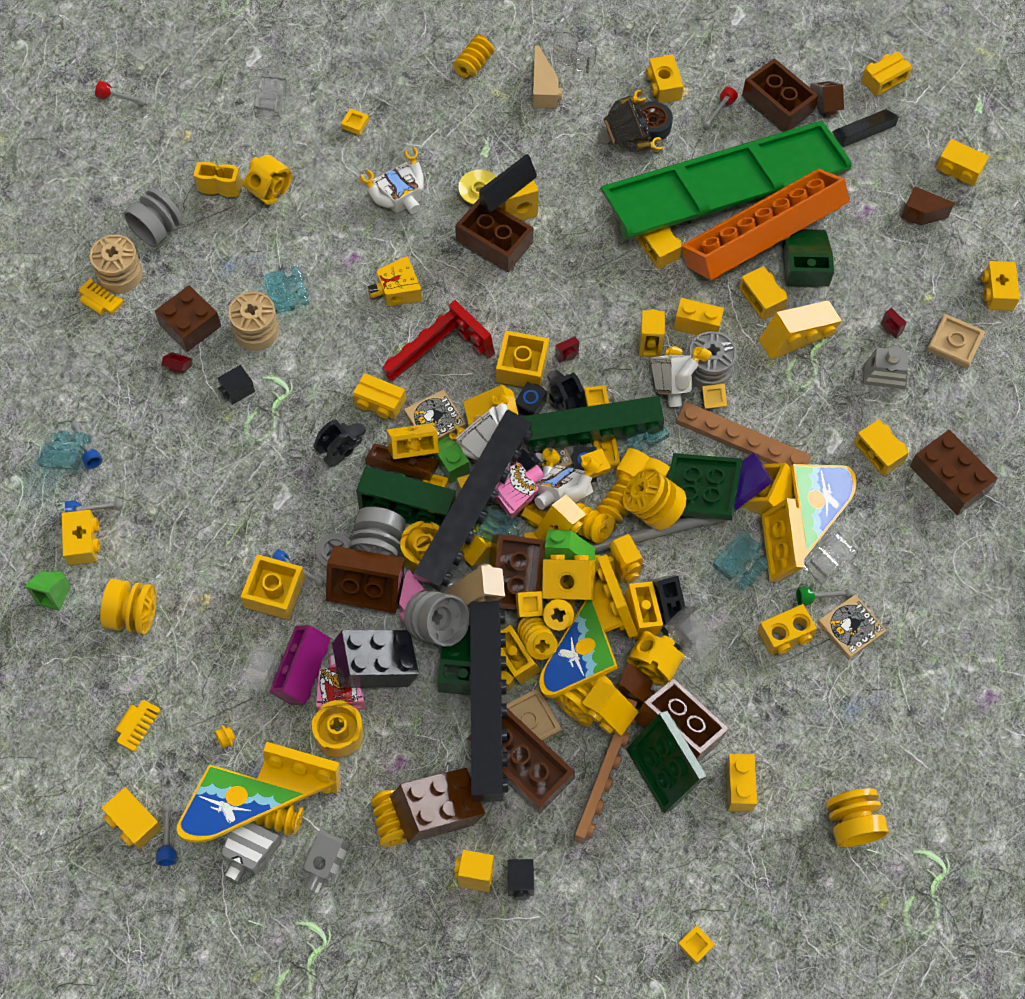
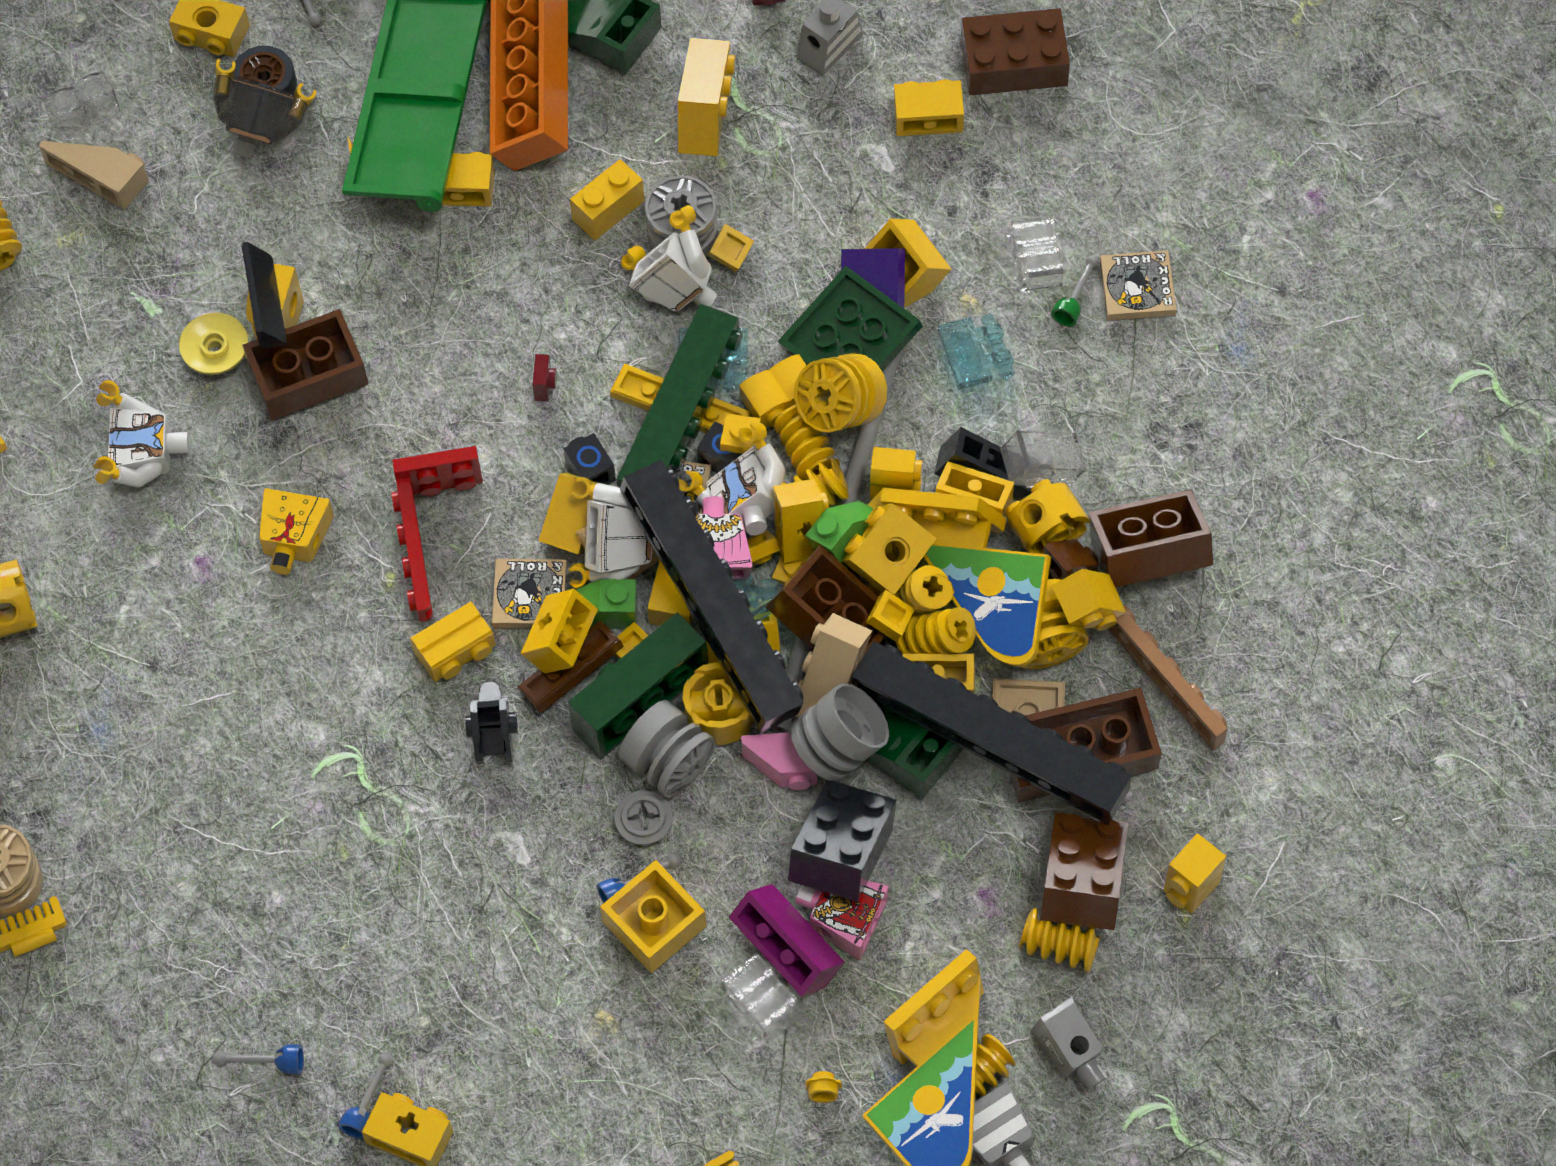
camera: 55 degrees left, 0 degrees up
clear light blue plate [36,431,92,470] -> none
yellow wheel [100,578,157,635] -> none
reddish brown brick [155,285,221,352] -> none
dark red plate [161,352,193,373] -> none
black brick [217,364,255,405] -> none
tan wheel [228,291,280,351] -> none
clear light blue plate [263,266,309,314] -> none
yellow brick [312,700,364,757] -> none
reddish brown brick [325,546,405,613] -> none
yellow brick [496,330,549,387] -> none
black brick [507,859,534,900] -> none
black hinge [547,370,587,411] -> none
dark green plate [626,711,707,813] -> none
yellow brick [639,309,665,357] -> none
medium nougat plate [676,402,812,468] -> none
yellow plate [678,925,715,964] -> none
yellow brick [726,754,757,812] -> none
yellow brick [739,266,788,321] -> none
yellow brick [757,604,817,656] -> none
piece [761,464,856,582] -> none
yellow wheel [825,788,890,847] -> none

